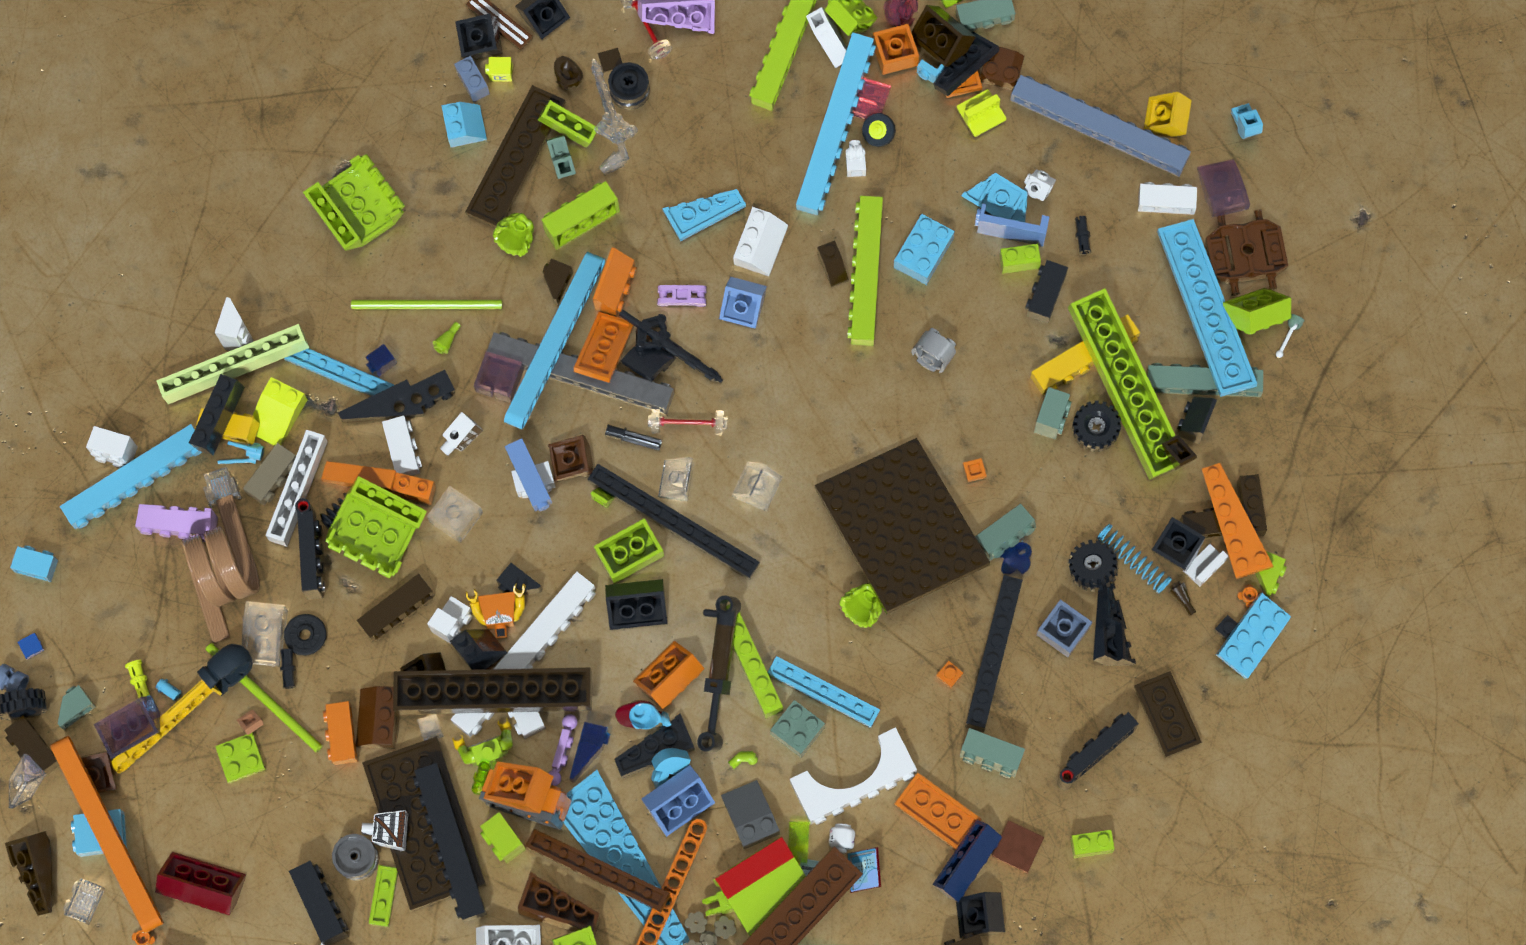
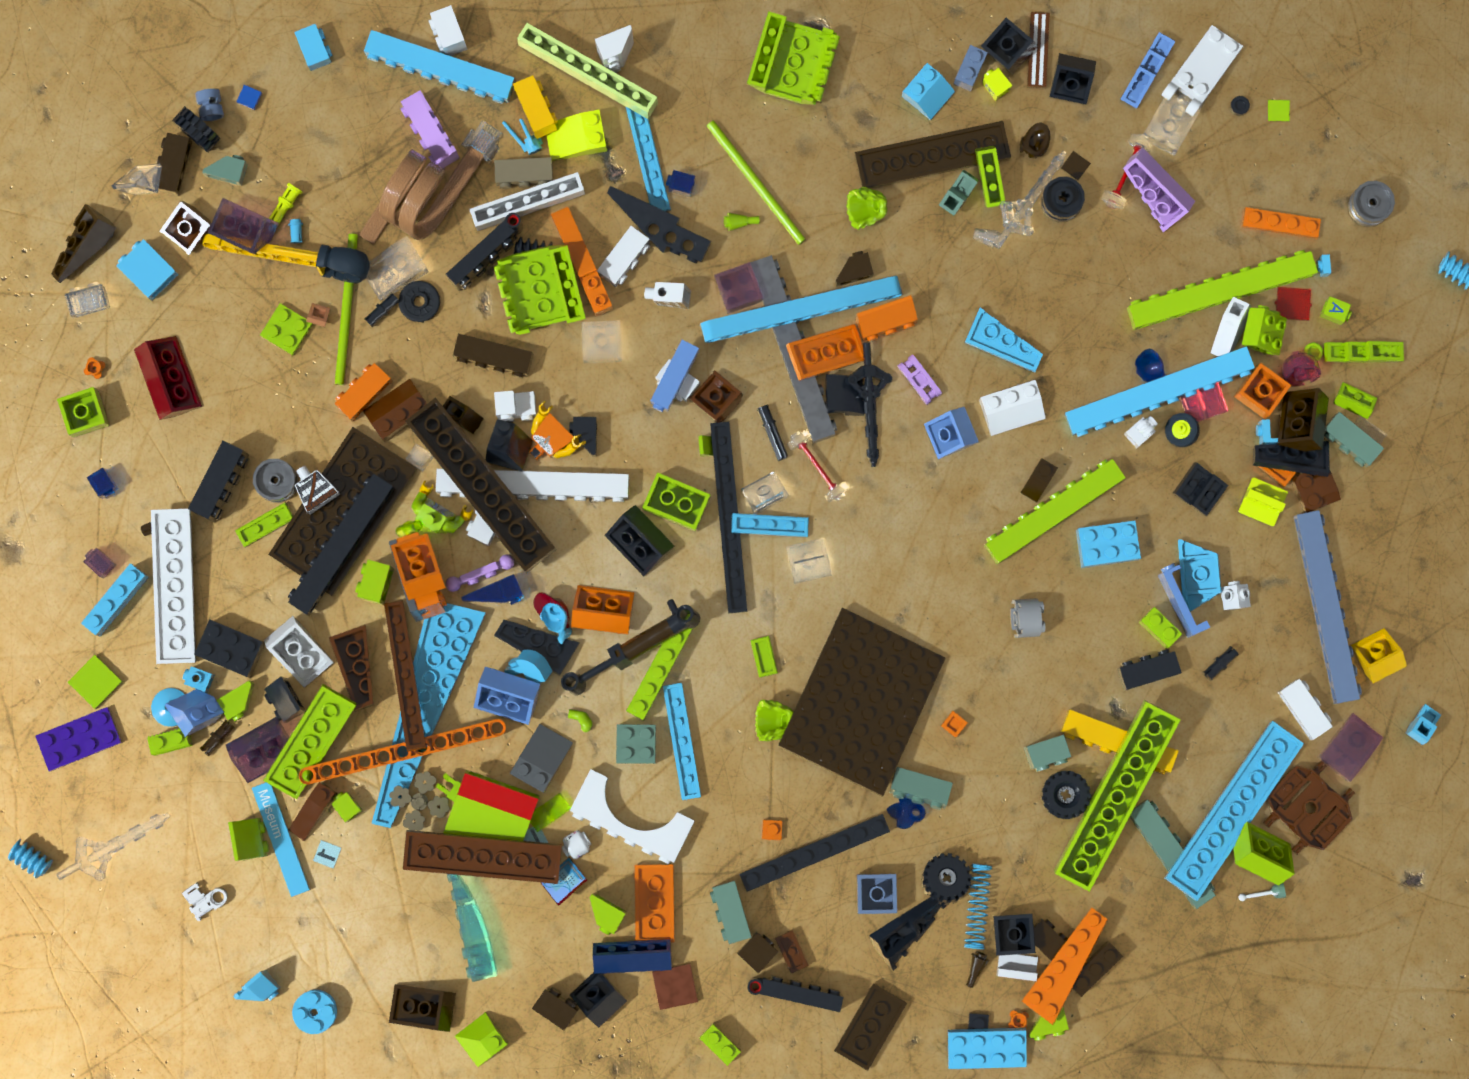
camera: 50 degrees right, 10 degrees up
orange beam [50,735,164,933] -> none
black brick [189,374,245,456] -> none
lime brick [541,181,620,250] -> none
dark brown slope [1162,435,1197,470] -> none
black slope [1177,397,1217,444] -> none
none -> lime slope [589,893,628,935]
none -> medium azure tile [731,513,809,537]
none -> dark brown head [737,931,778,974]
none -> lime tile [750,636,778,678]
none -> reddish brown plate [775,930,809,974]
none -> clear blue hat [1135,348,1167,383]
none -> black slope [1173,462,1229,516]

